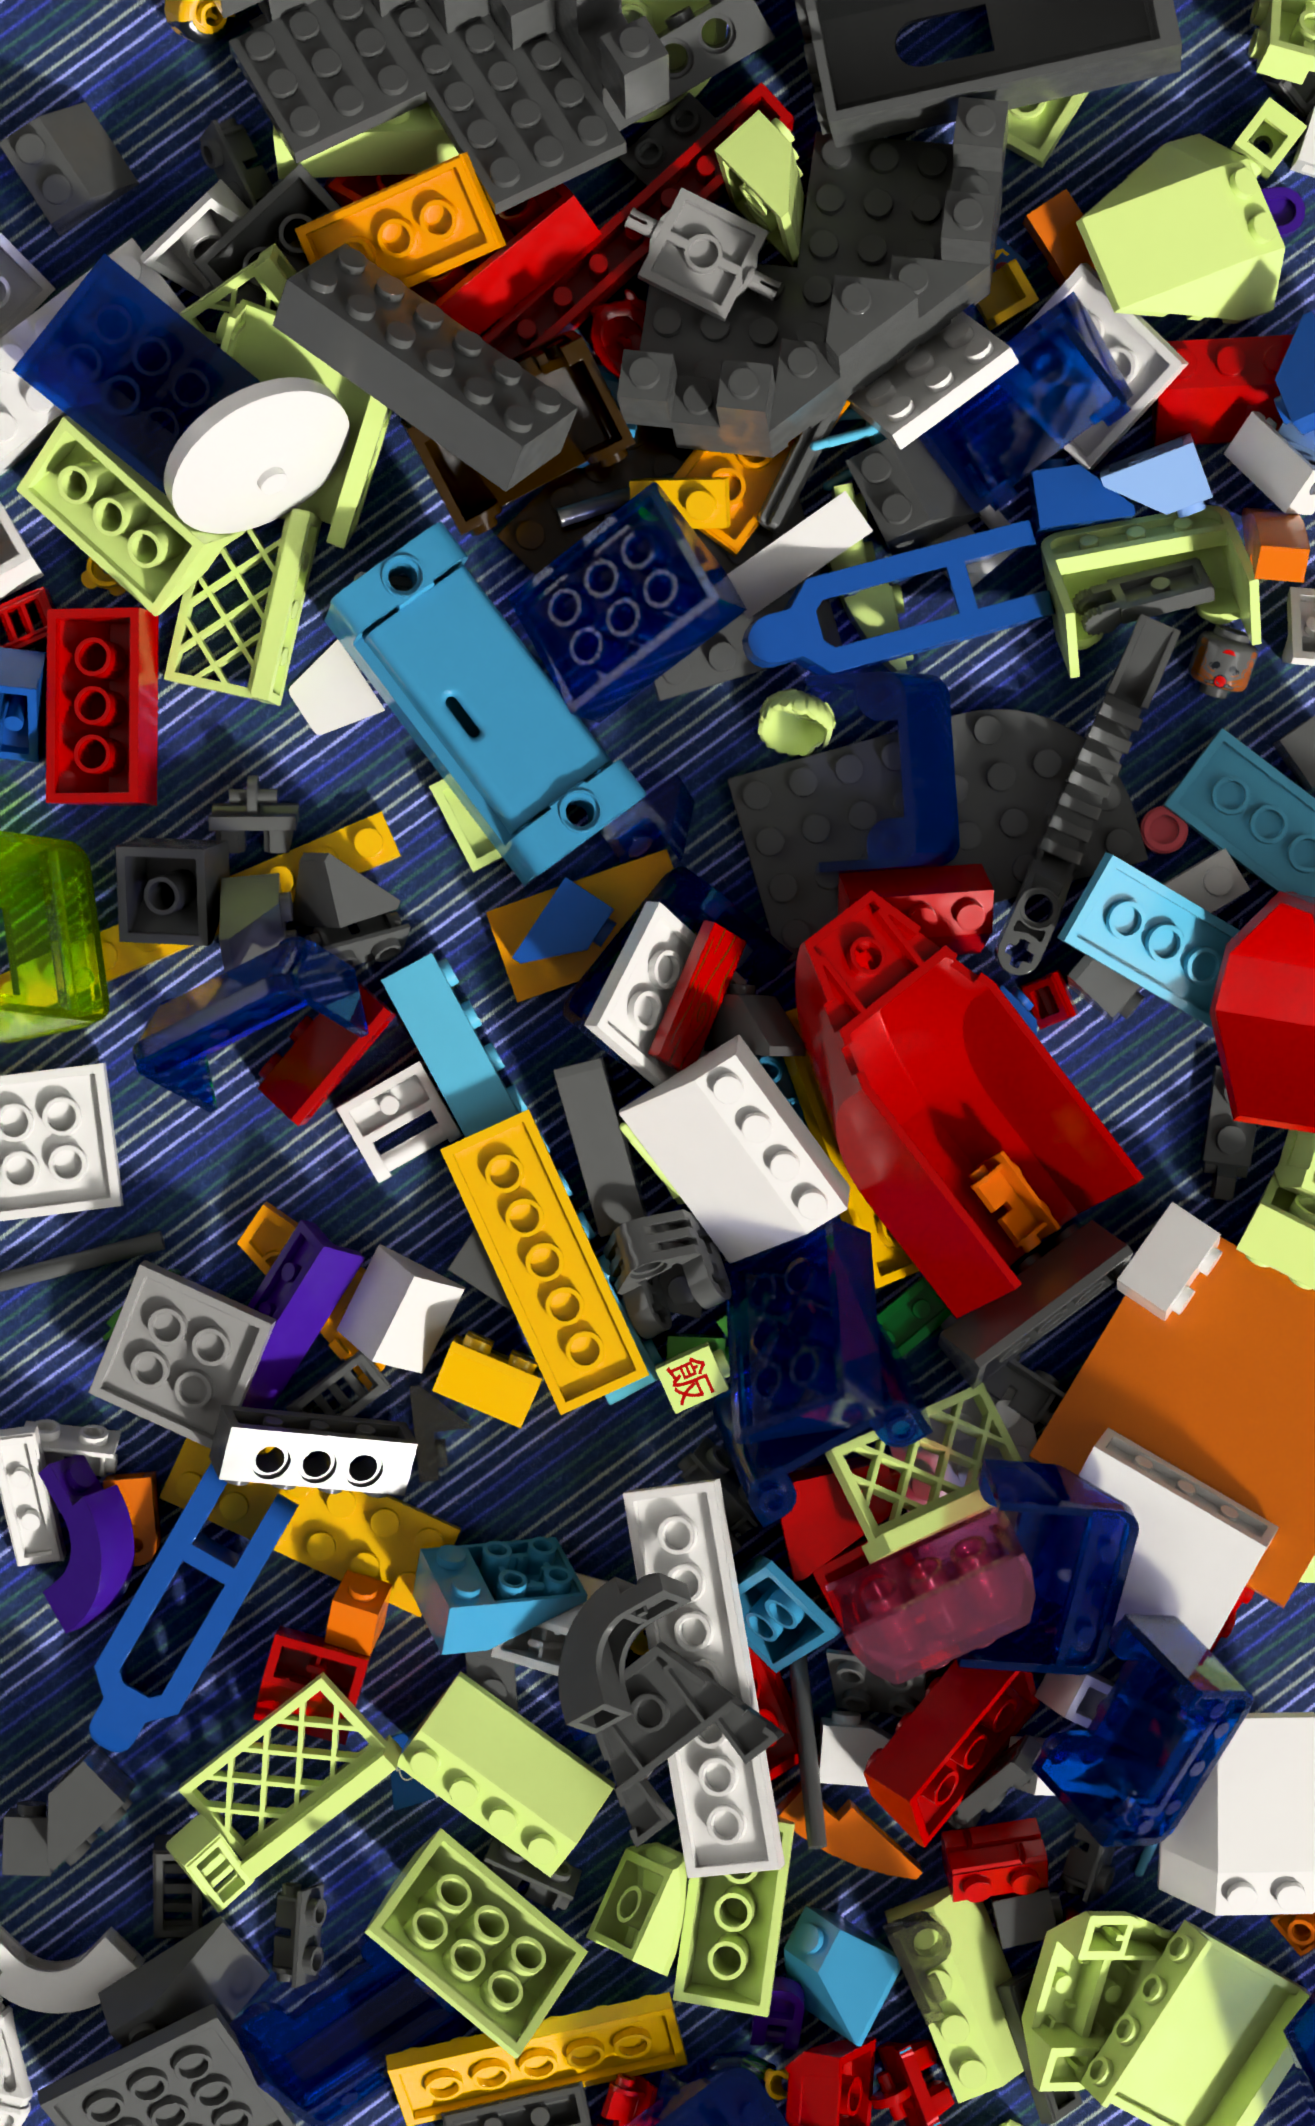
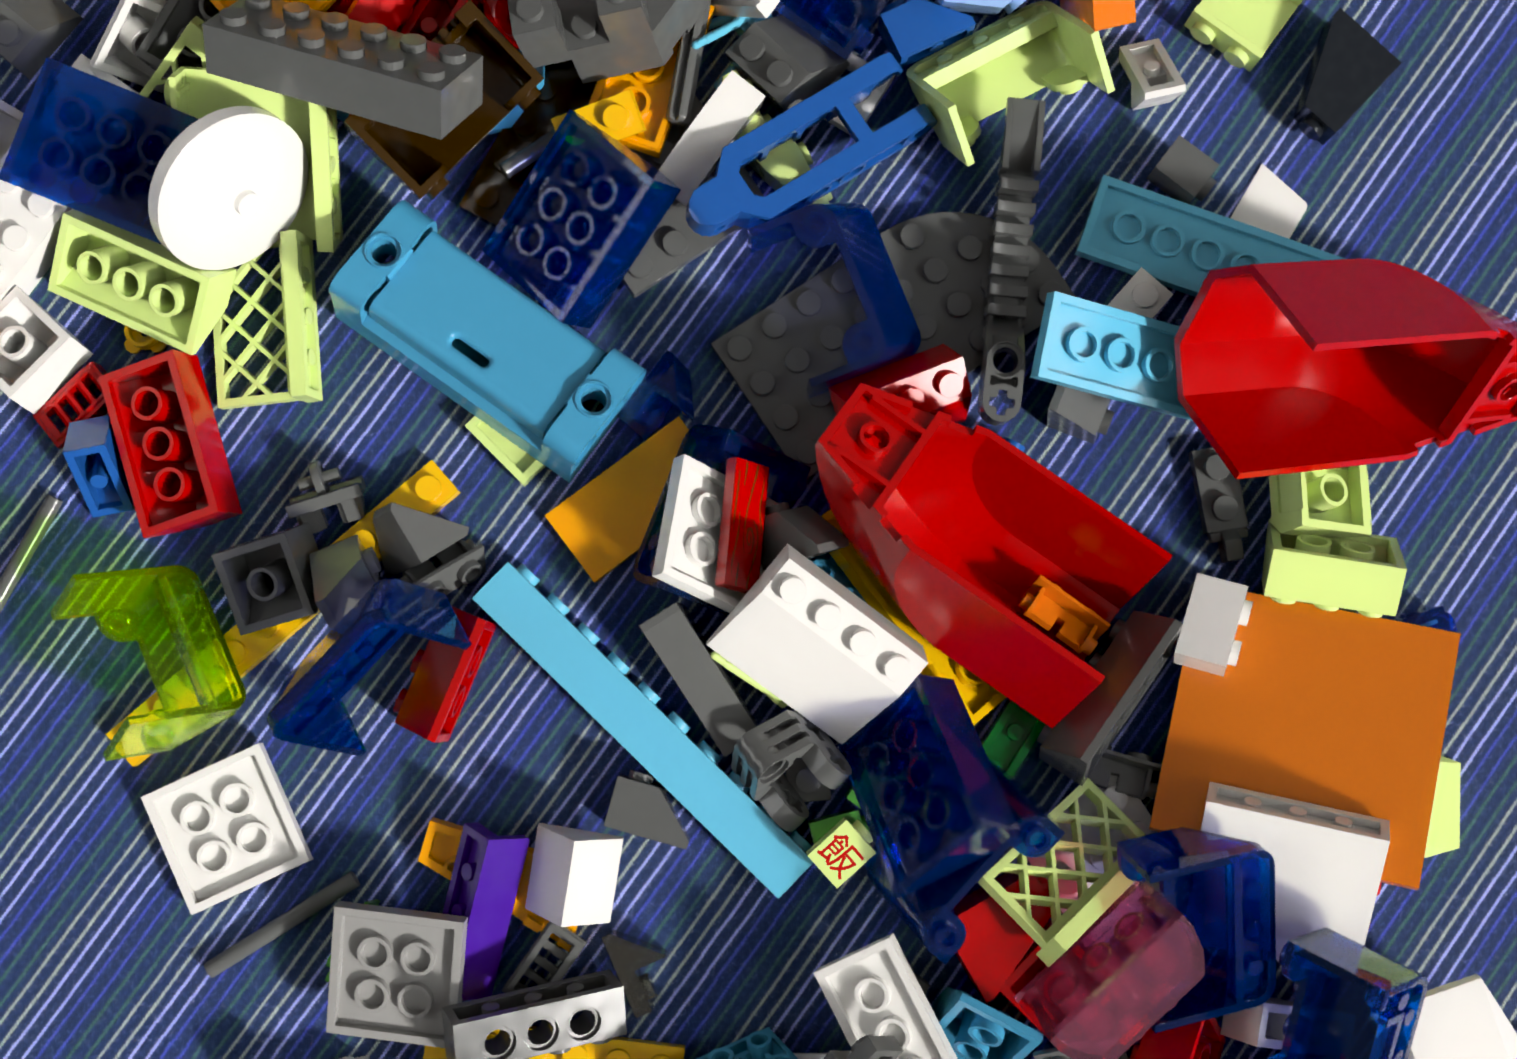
camera: 20 degrees left, 5 degrees down
white sticker [289,639,385,735] -> none
white plate [336,1061,463,1183] -> none
yellow slope [432,1331,543,1428] -> none
yellow plate [440,1109,649,1415] -> none
blue slope [512,877,617,964] -> none
dark grey hinge [677,1437,772,1536] -> none
yellowish green hair [758,688,836,757] -> none
red slope [1021,969,1078,1030] -> none
dark grey hinge [1072,557,1215,636] -> none
coral tile [1139,806,1188,854] -> none
dark grey head [1188,624,1258,699] -> none

